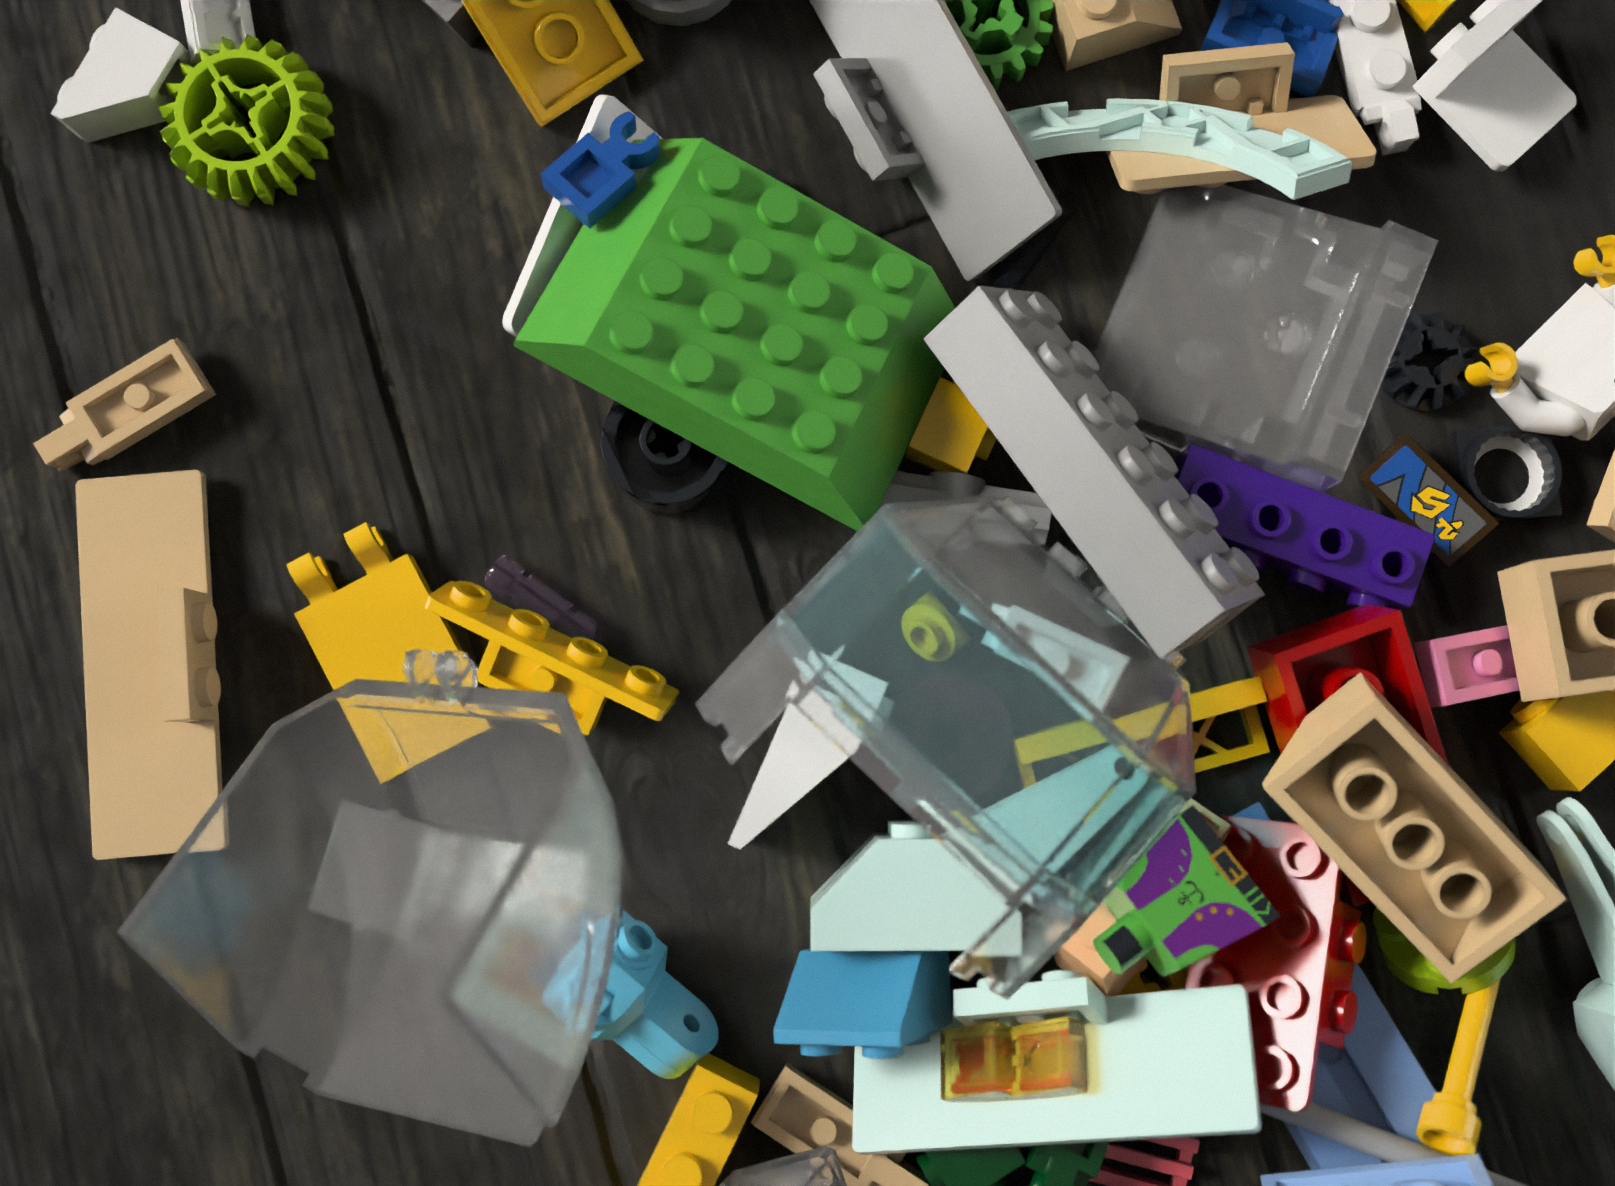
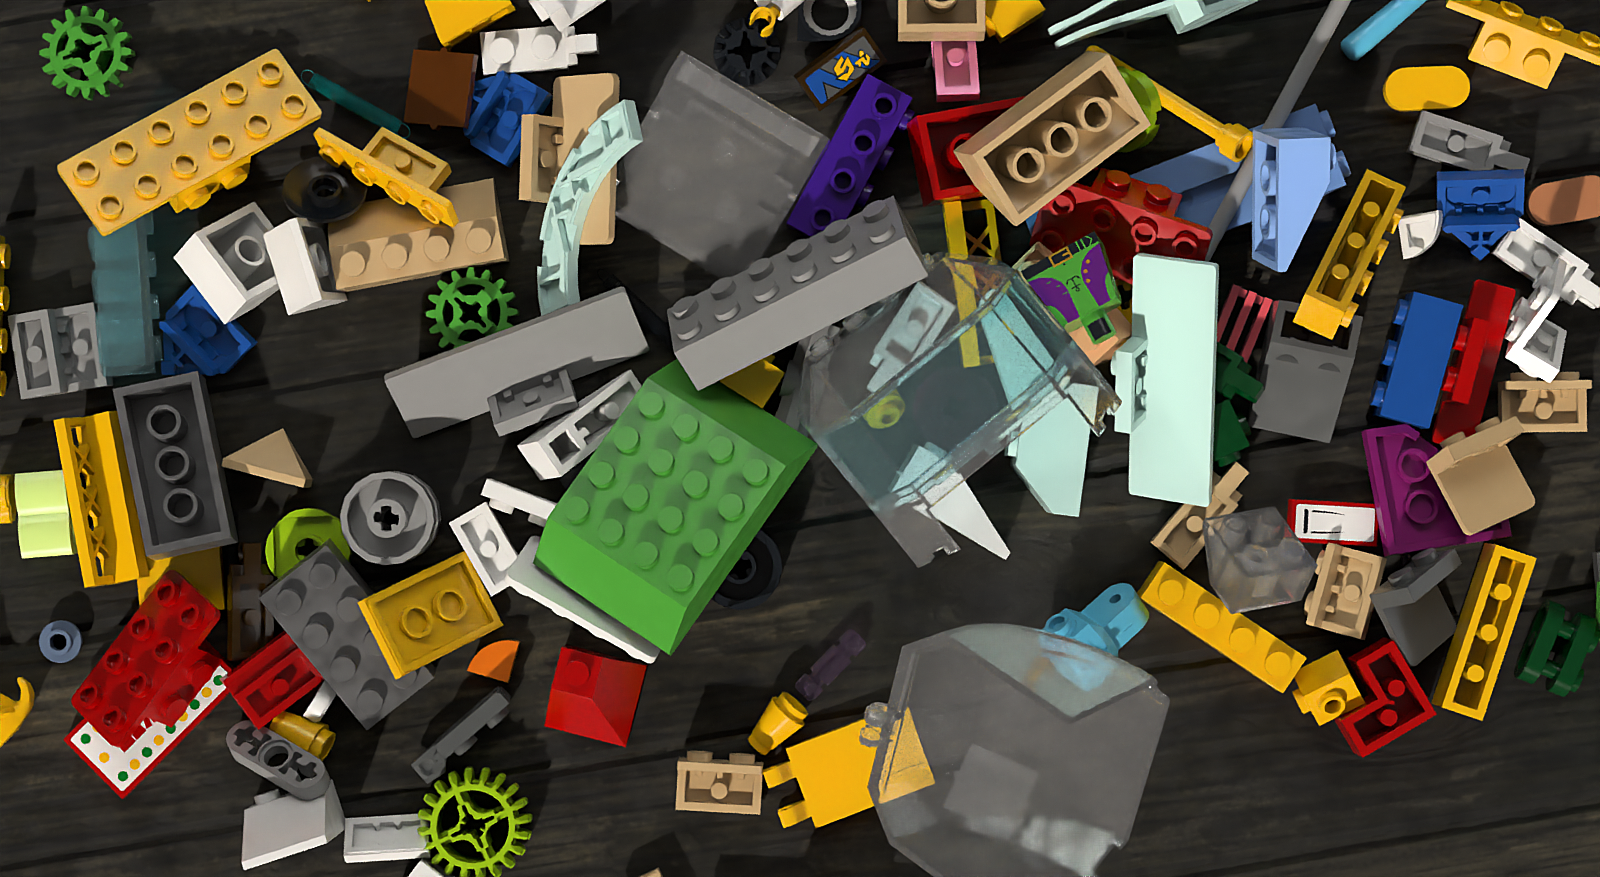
camera: 90 degrees left, 5 degrees up
yellow bracket [425,581,679,736] -> none
blue plate [540,111,661,229] -> none
dark azure slope [773,948,953,1058] -> none
clear yellow slope [940,1016,1087,1102] -> none
none -> dark grey hinge [411,685,511,784]
none -> white plate [449,502,518,596]
none -> orange tile [467,640,521,683]
none -> white plate [481,479,557,527]
none -> white slope [517,370,641,480]
none -> red slope [544,644,647,747]
none -> tan bracket [675,751,763,815]
none -> yellow cone [747,692,808,755]

